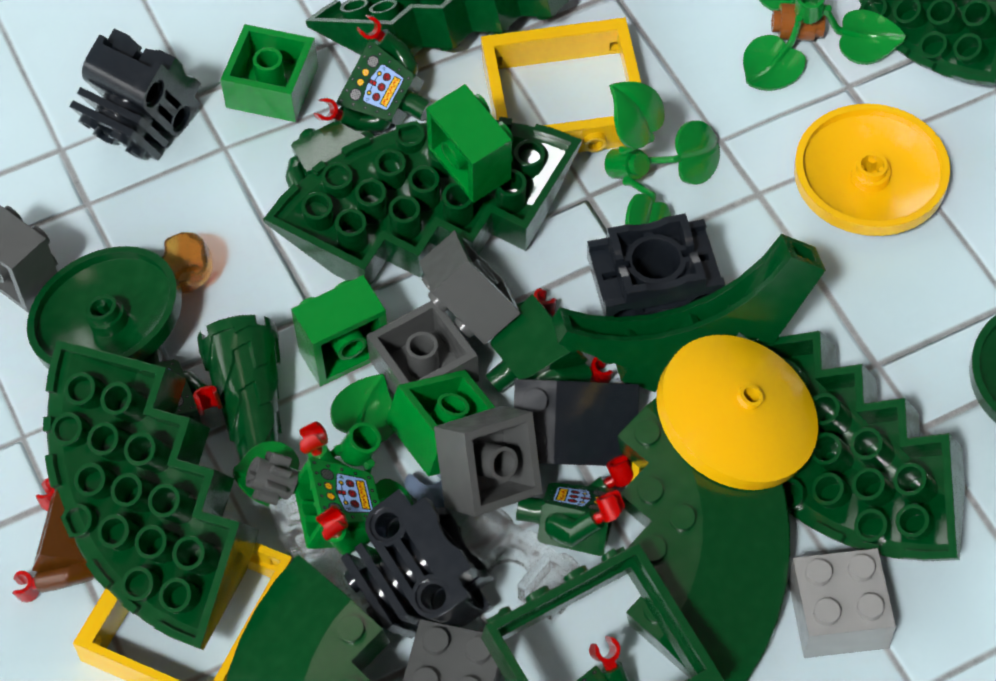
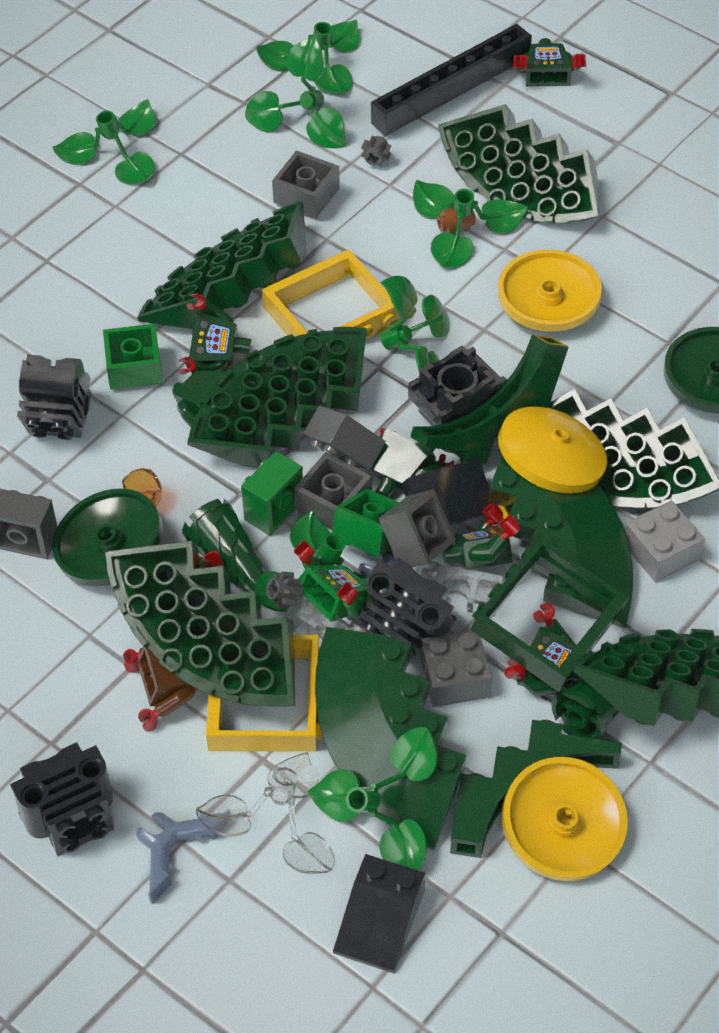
camera: 25 degrees left, 5 degrees down
green brick [426,84,513,203] -> none

